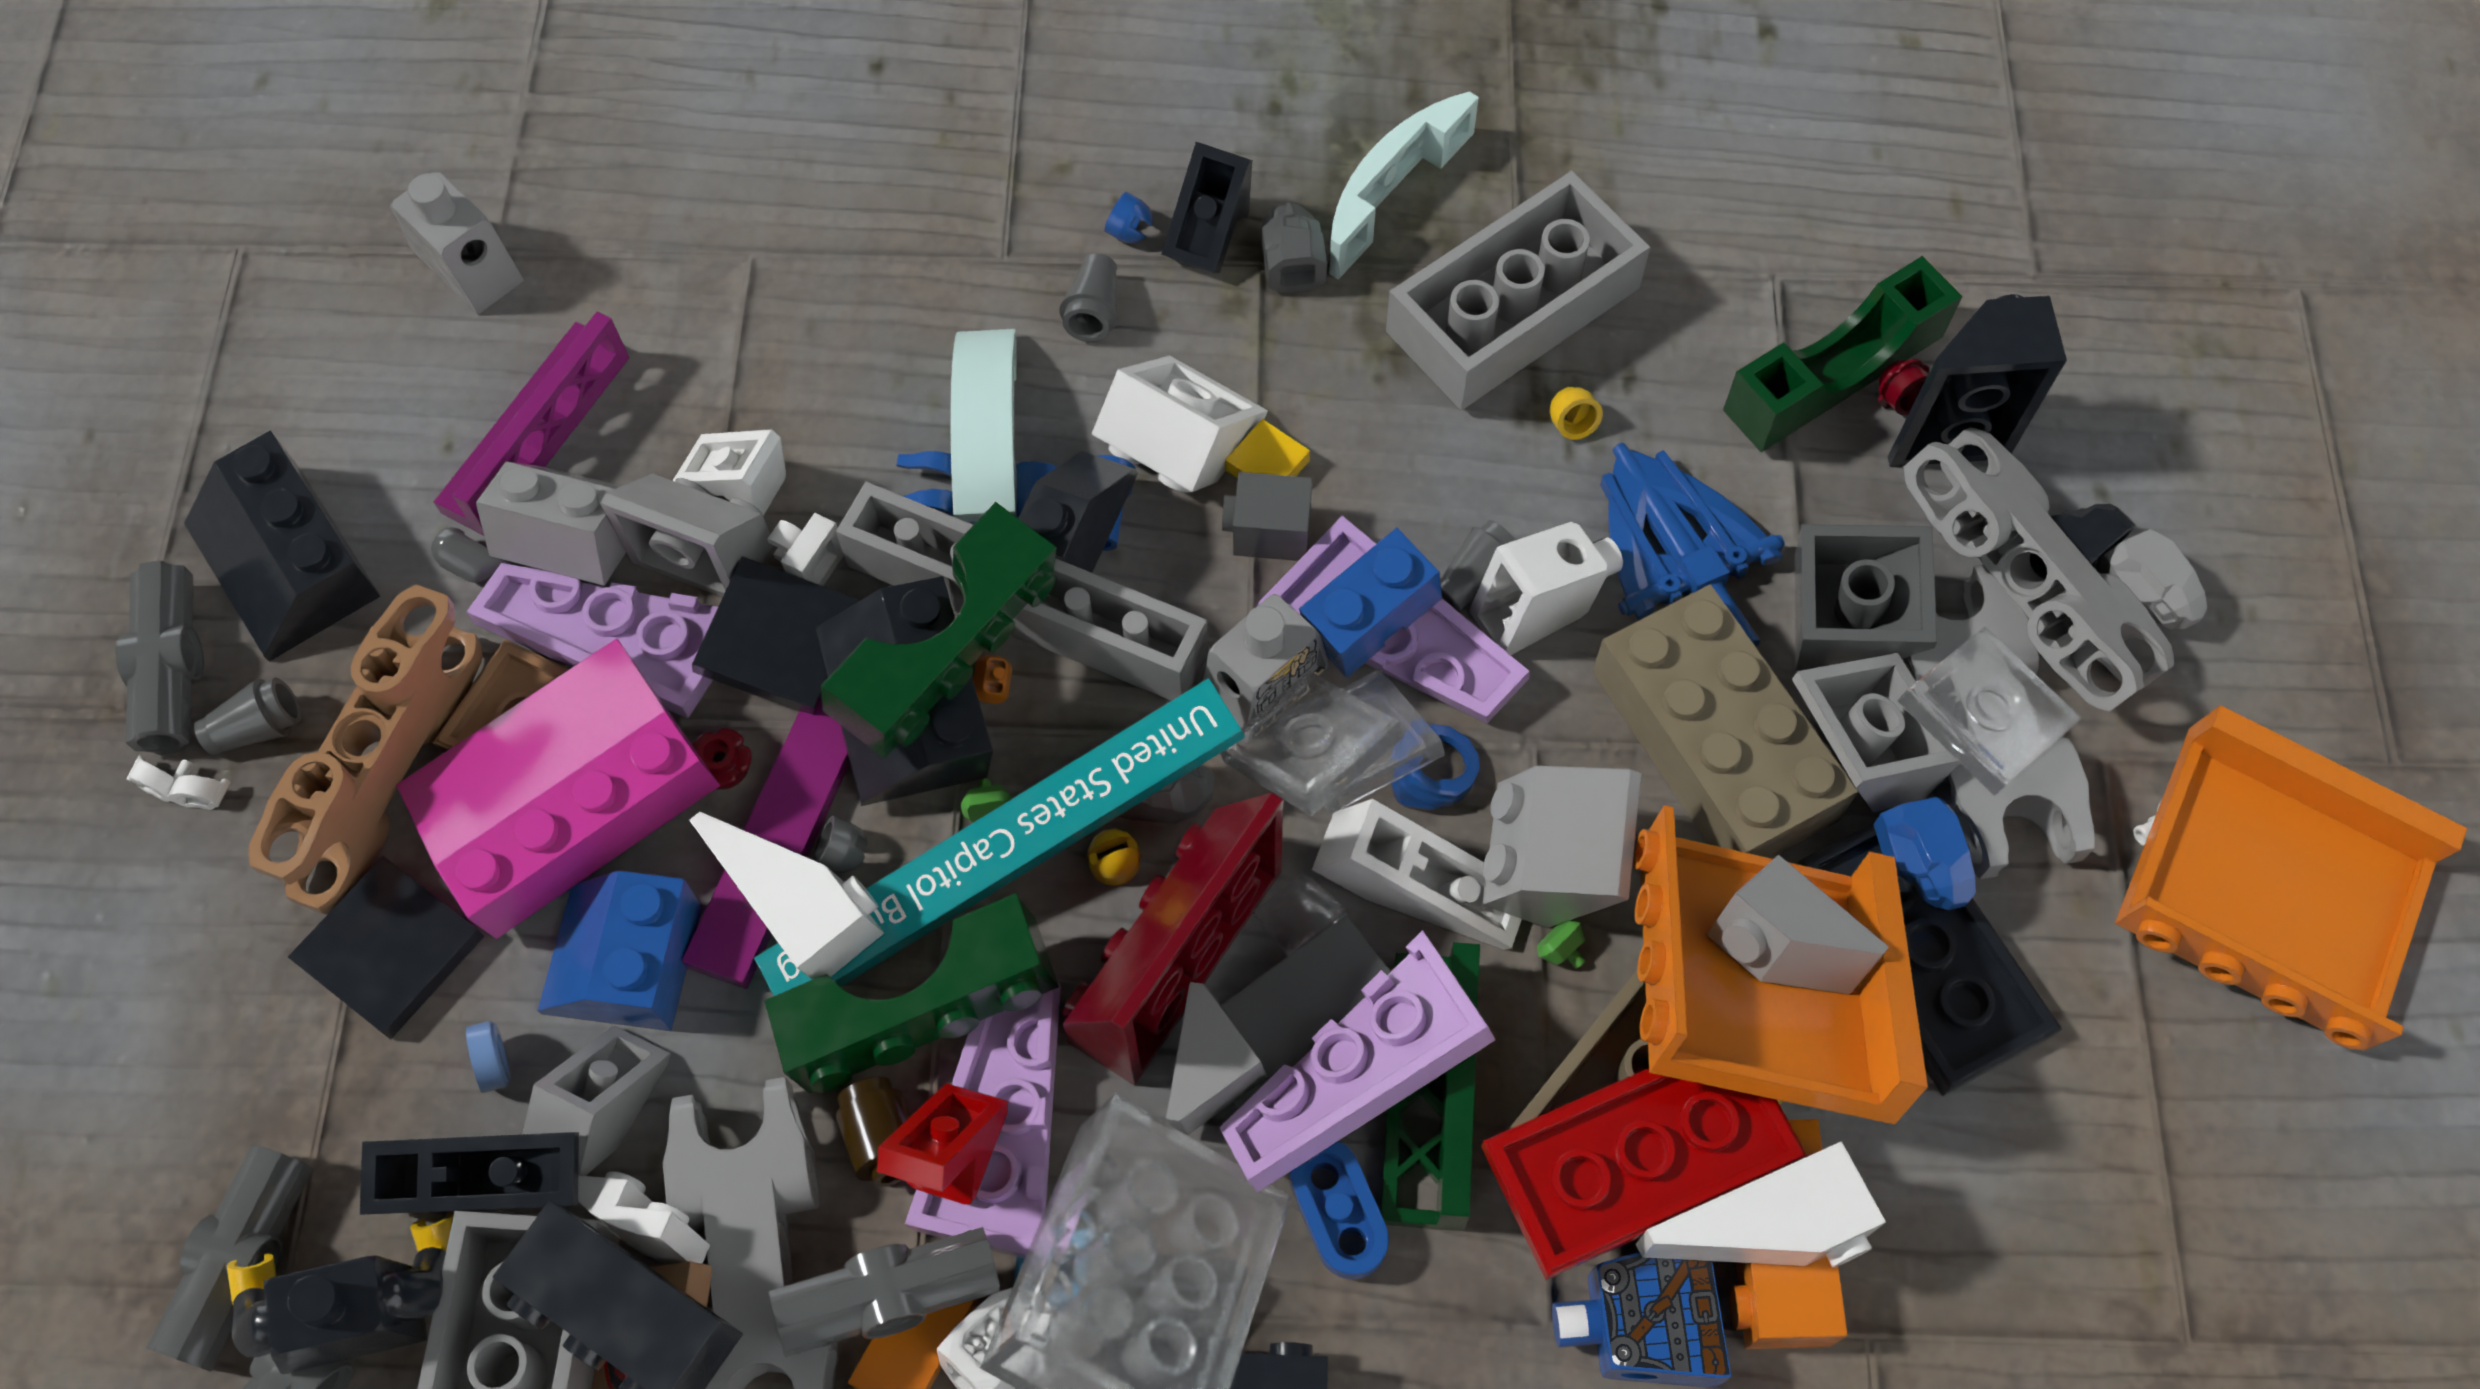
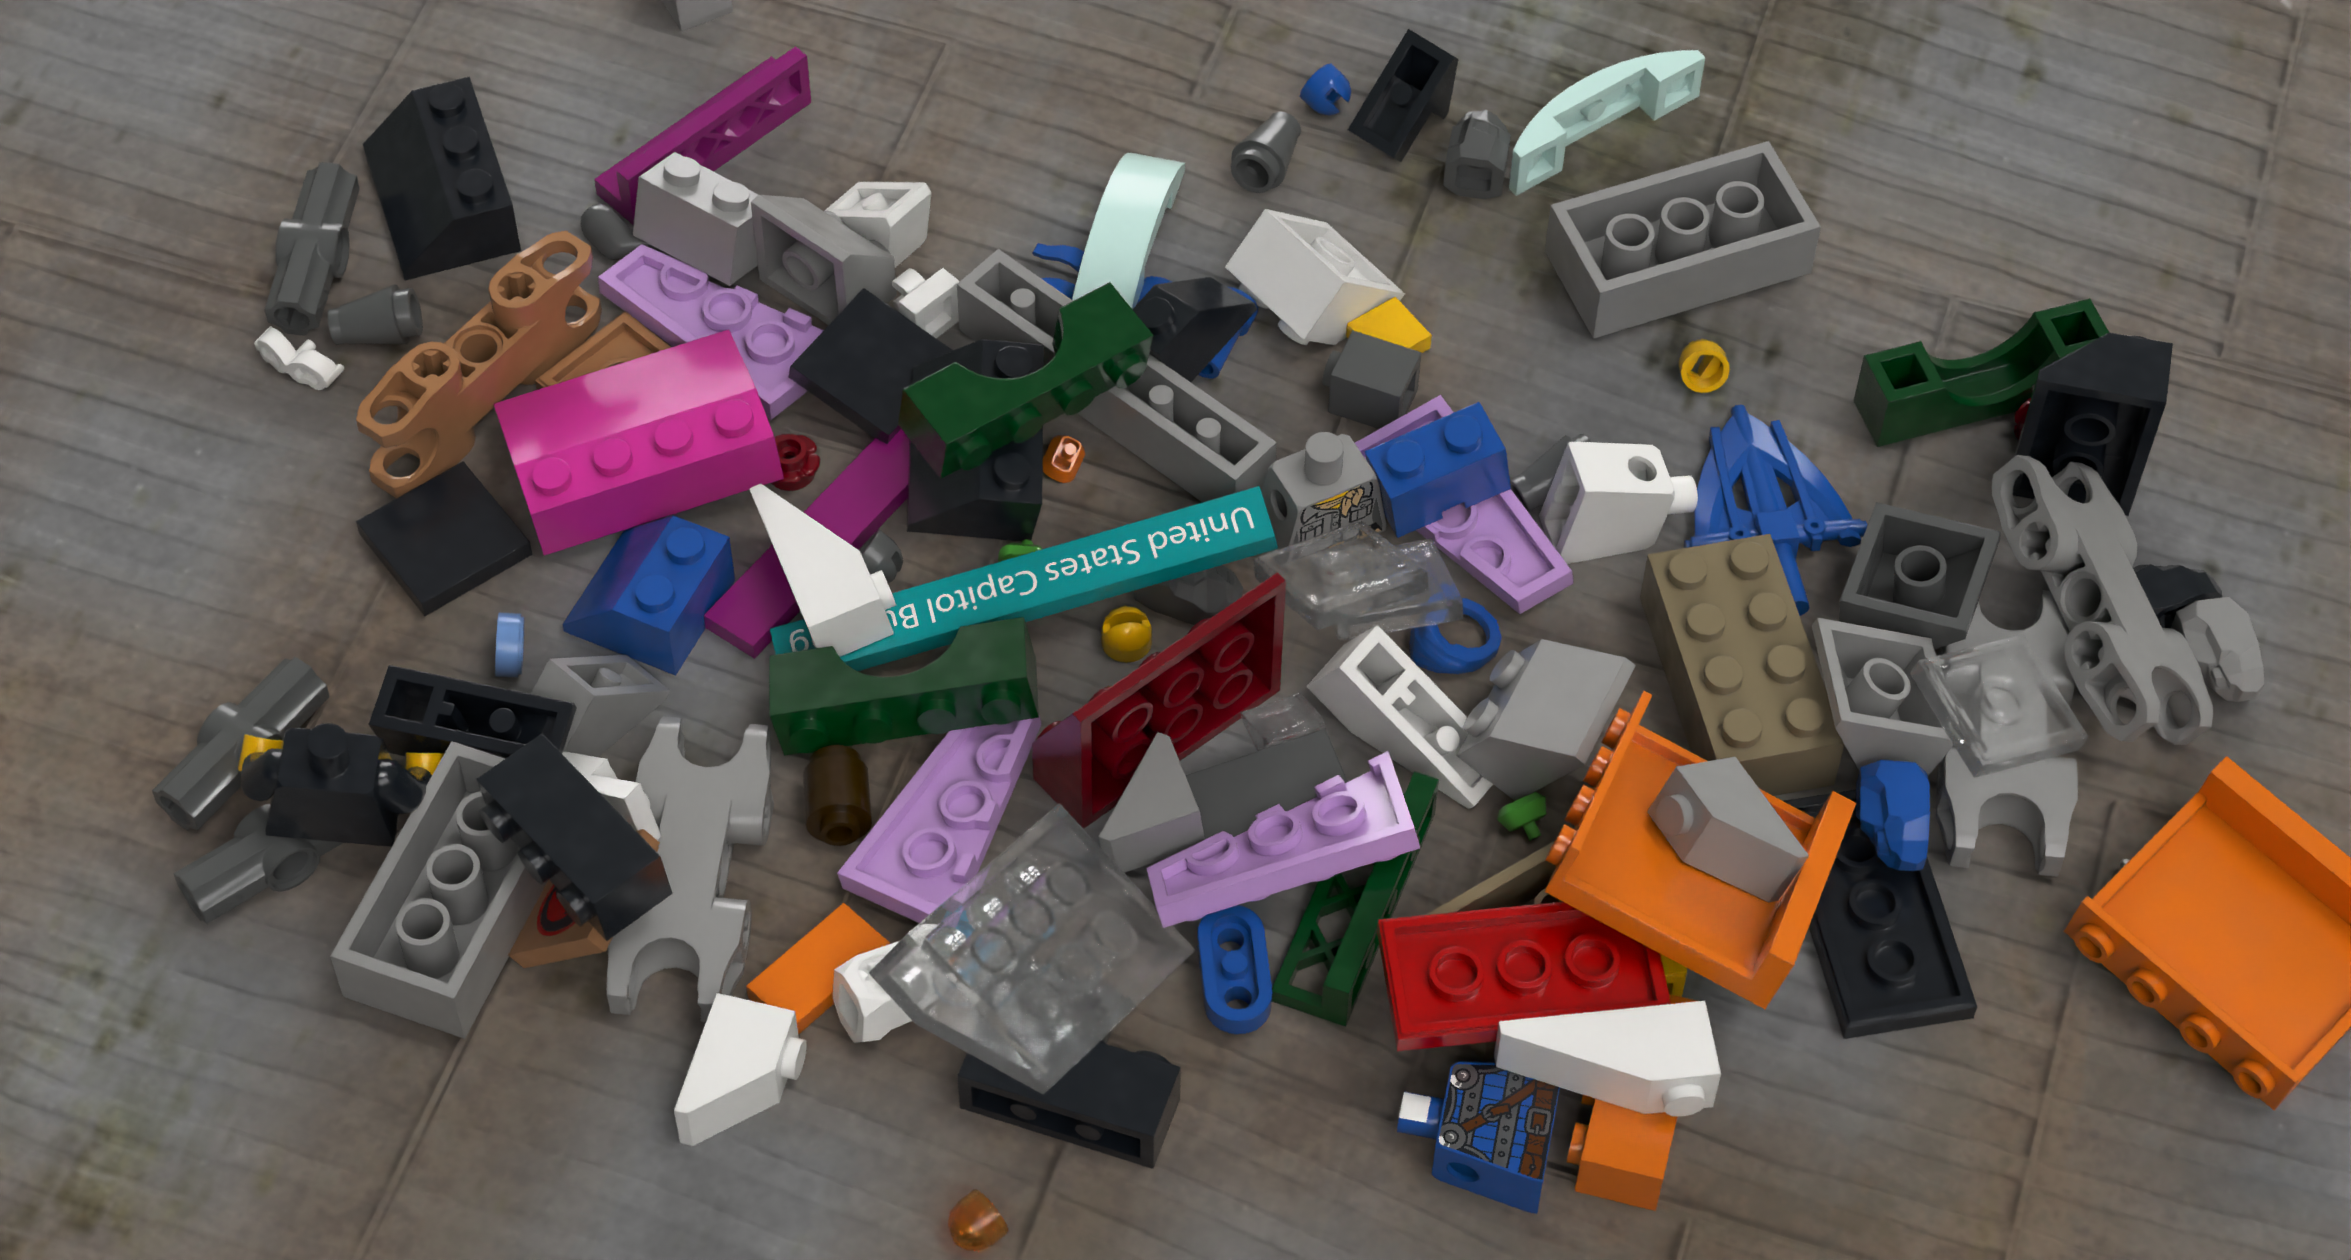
camera: 15 degrees right, 10 degrees down
dark grey piece [769,1227,1000,1357] -> none
red slope [877,1083,1008,1205] -> none

